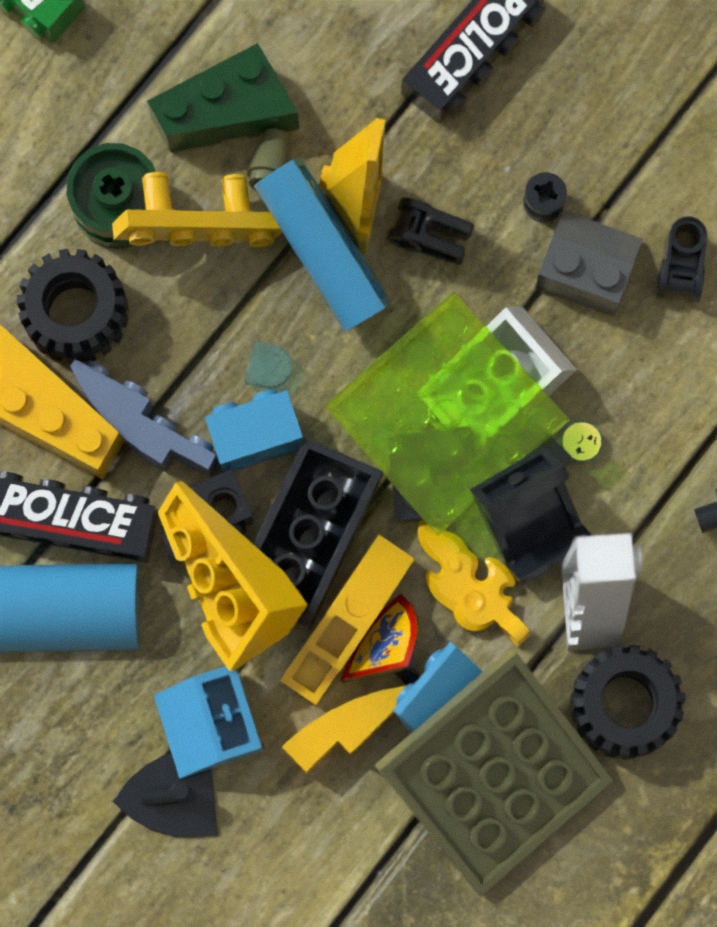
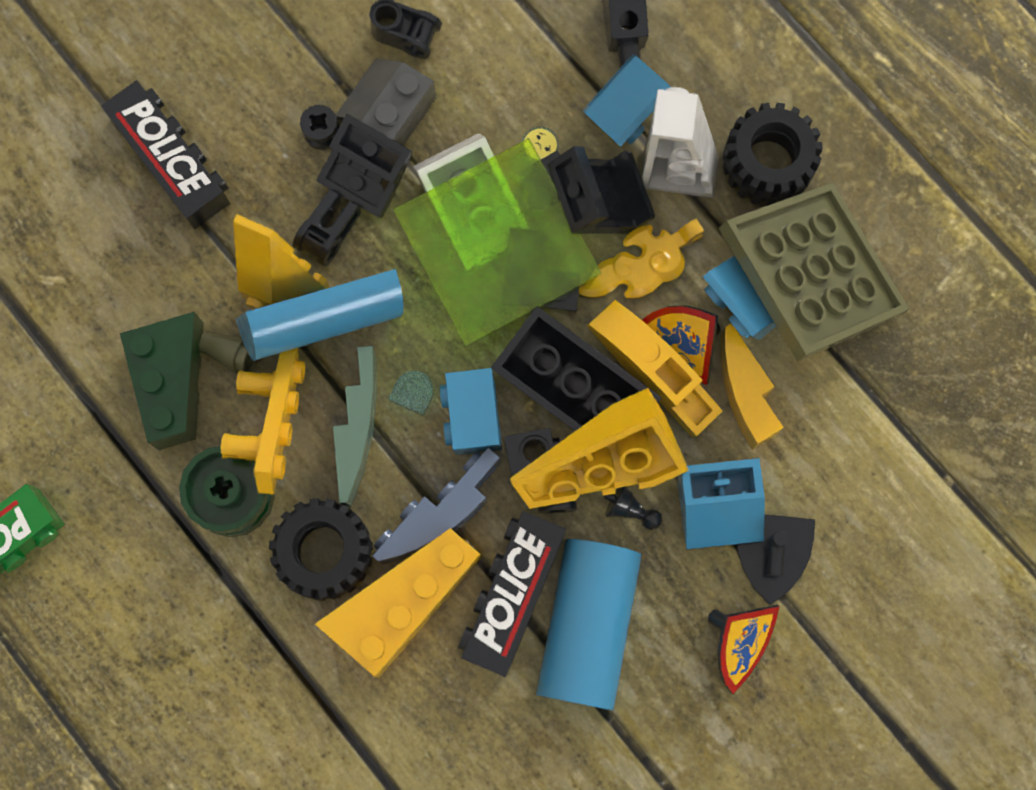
camera: 75 degrees left, 0 degrees up
none -> black slope [316,114,412,218]
none -> sand green slope [333,346,377,507]
none -> dark azure slope [583,54,671,147]
none -> black piece [604,487,662,530]
none -> shield [708,605,780,694]

